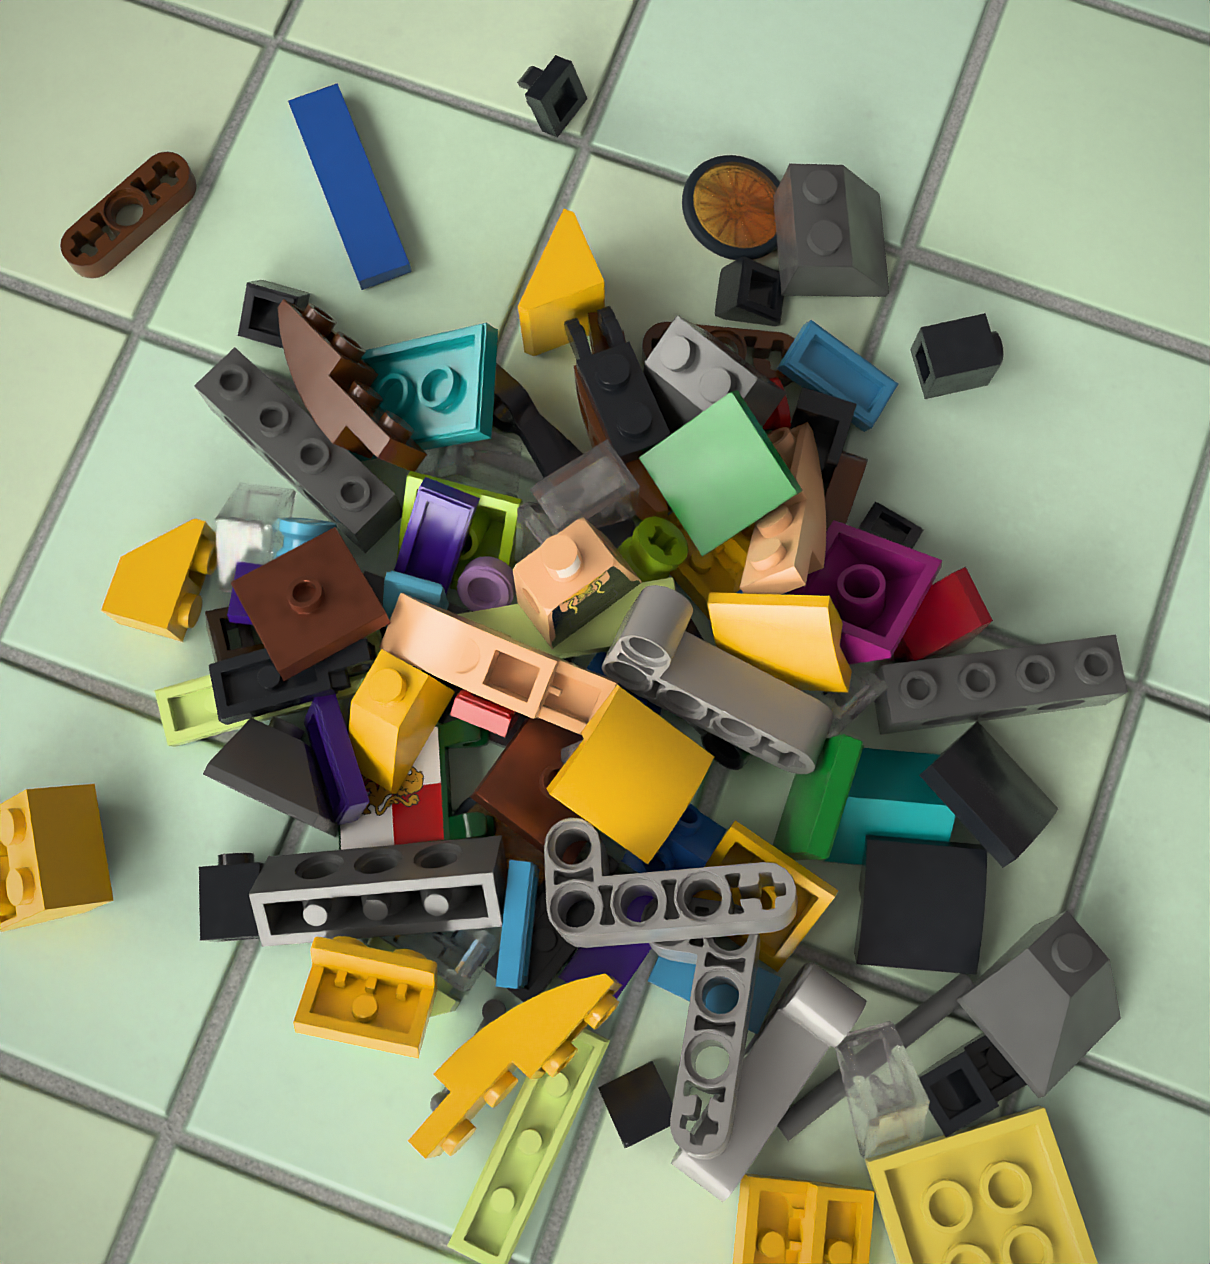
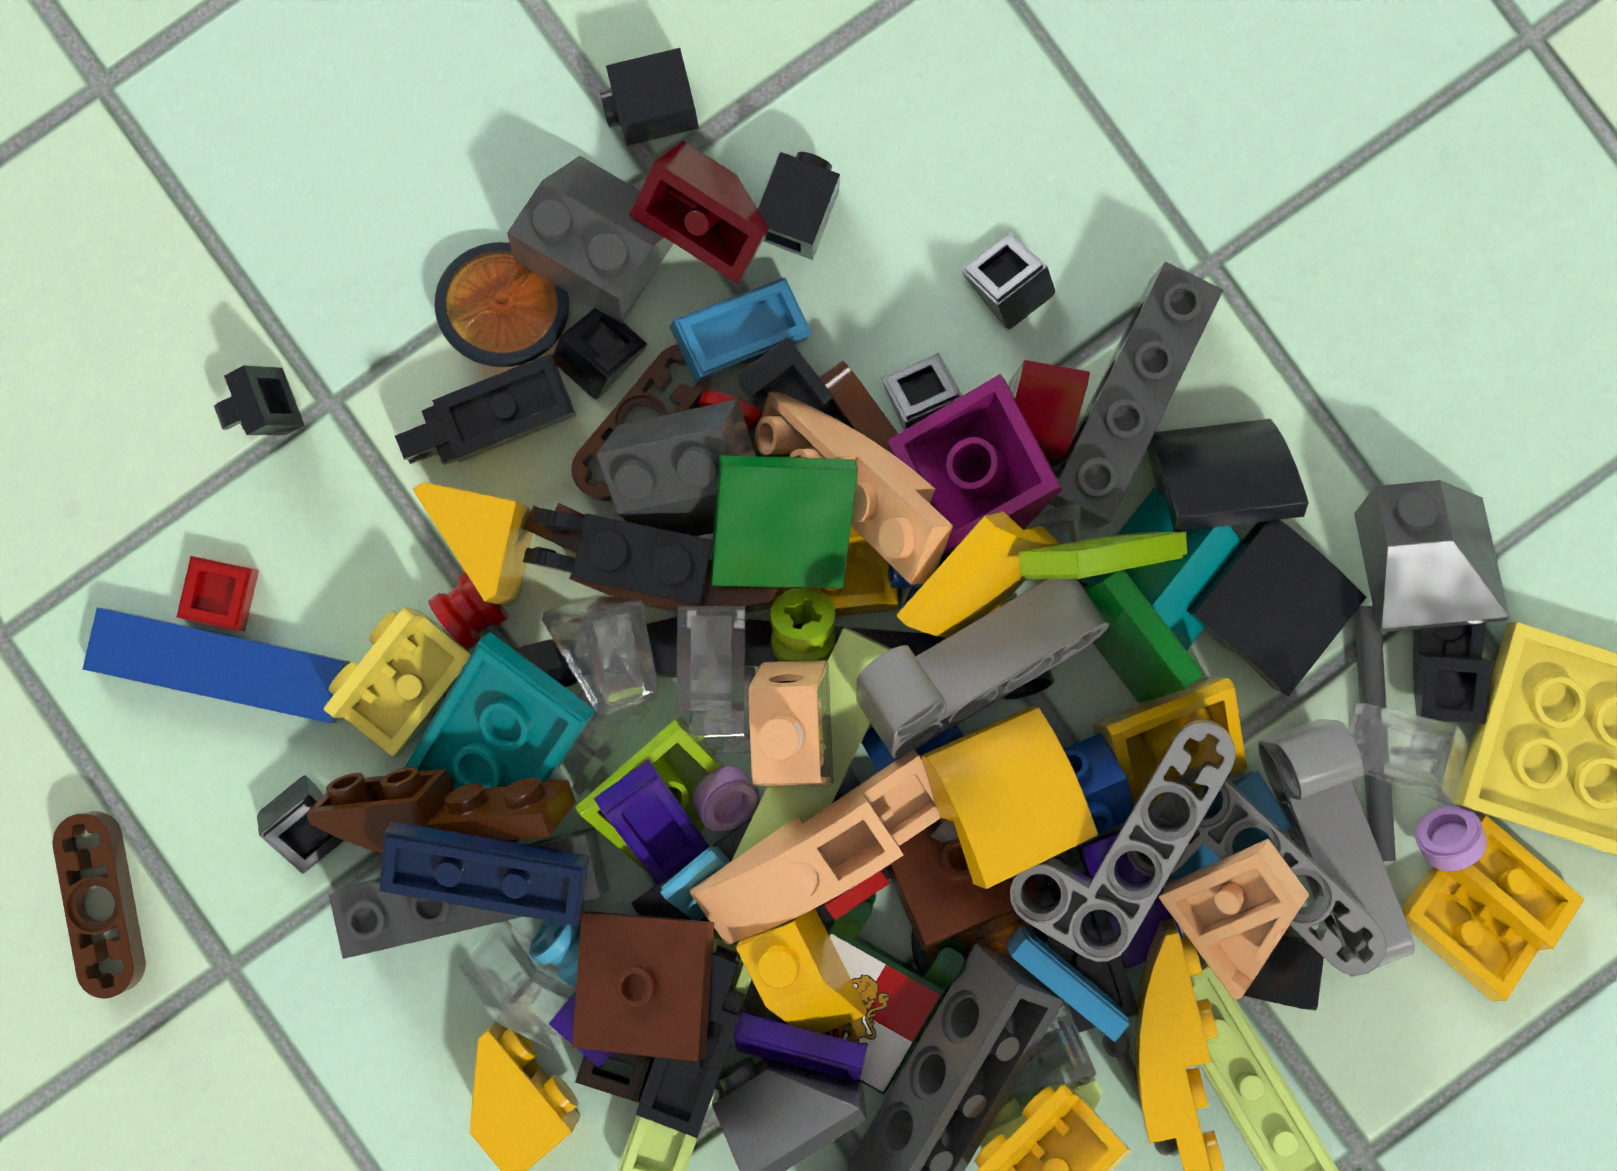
camera: 55 degrees left, 10 degrees up
none -> red tile [176,556,259,631]
none -> light yellow bracket [323,607,472,757]
none -> dark blue tile [379,821,590,926]
none -> black hinge [395,354,577,465]
none -> red wheel [428,572,509,650]
none -> clear slope [542,596,659,716]
none -> black brick [599,48,699,146]
none -> dark red slope [629,141,769,284]
none -> black slope [961,232,1055,329]
none -> lime tile [1019,531,1187,579]
none -> light nougat wing [1158,839,1310,1001]
none -> lavender tile [1415,805,1487,871]

